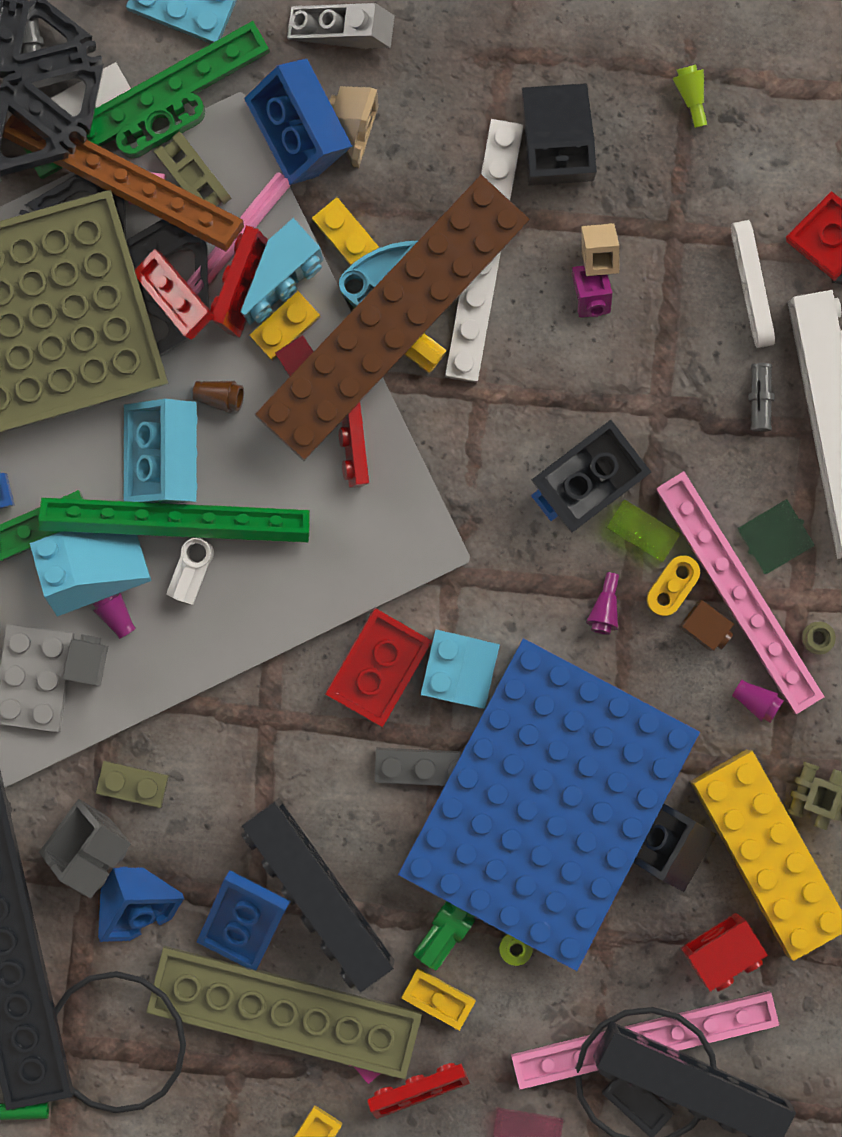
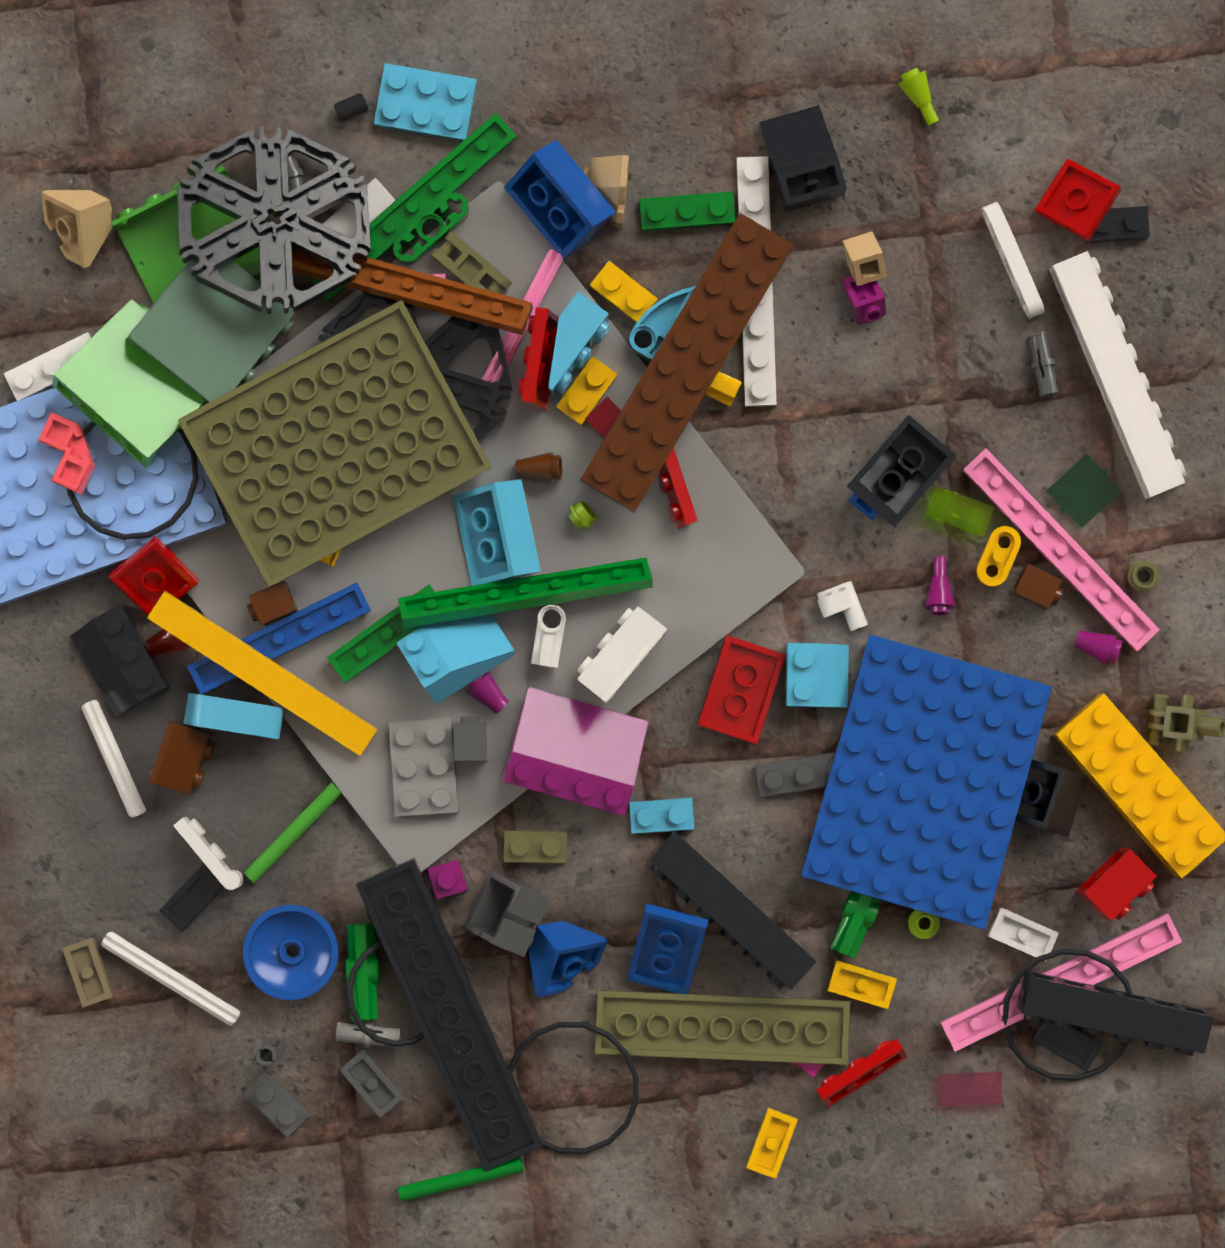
camera: 10 degrees left, 0 degrees up
plate [135,249,214,340] -> none
light grey slope [287,3,395,49] -> none
none -> magenta brick [428,859,469,899]
none -> slope [501,686,648,816]
none -> lime plate [569,500,597,529]
none -> white slope [577,607,668,704]
none -> medium azure plate [629,798,694,834]
none -> green plate [639,191,735,232]
none -> white piece [817,581,868,631]
none -> white plate [987,907,1059,962]

